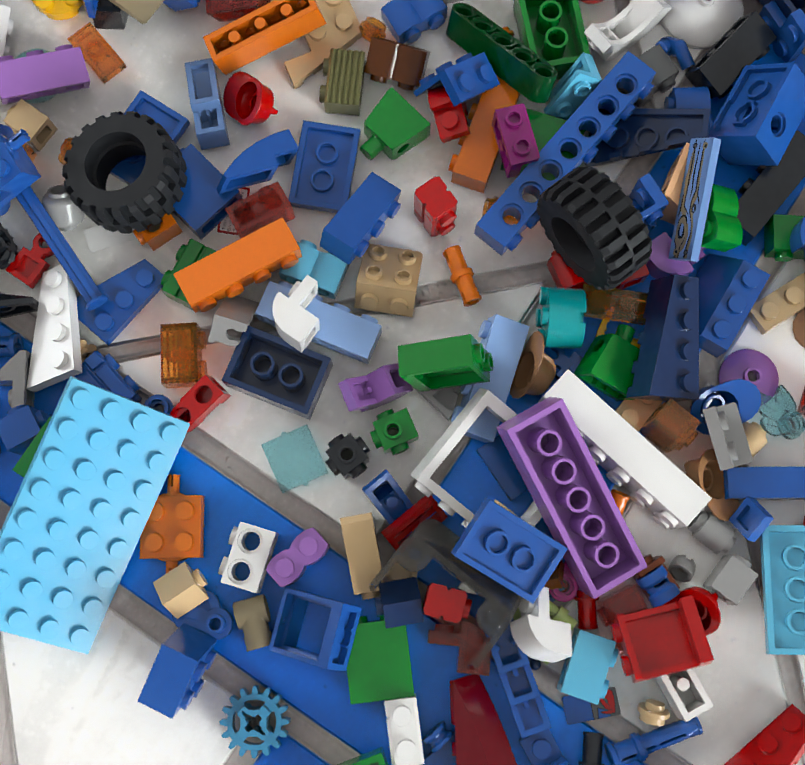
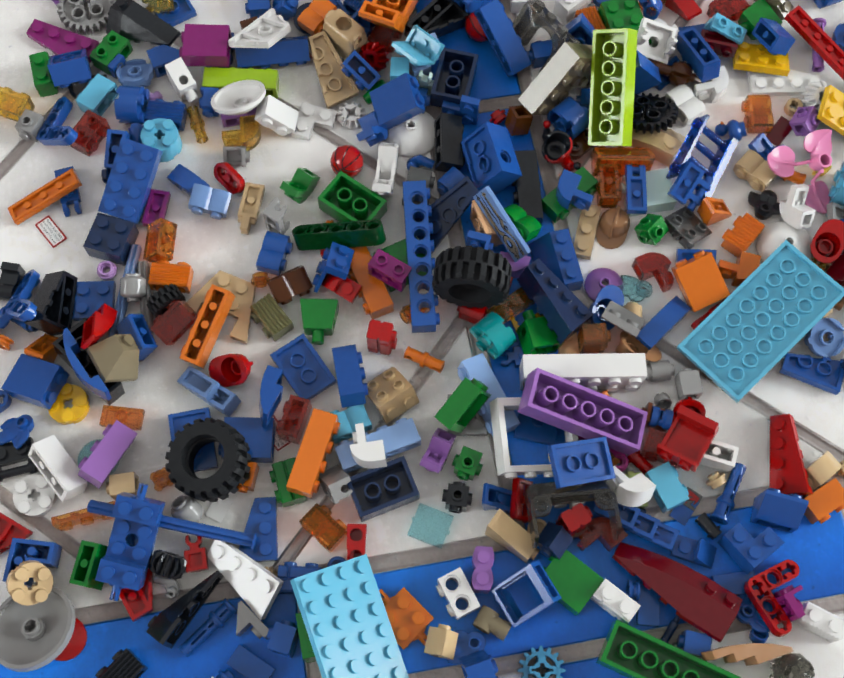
camera: 45 degrees left, 10 degrees down
medium nougat piece [510,331,556,399] -> none
medium azure bracket [544,52,602,120] -> none
blue plate [729,496,774,542] -> none

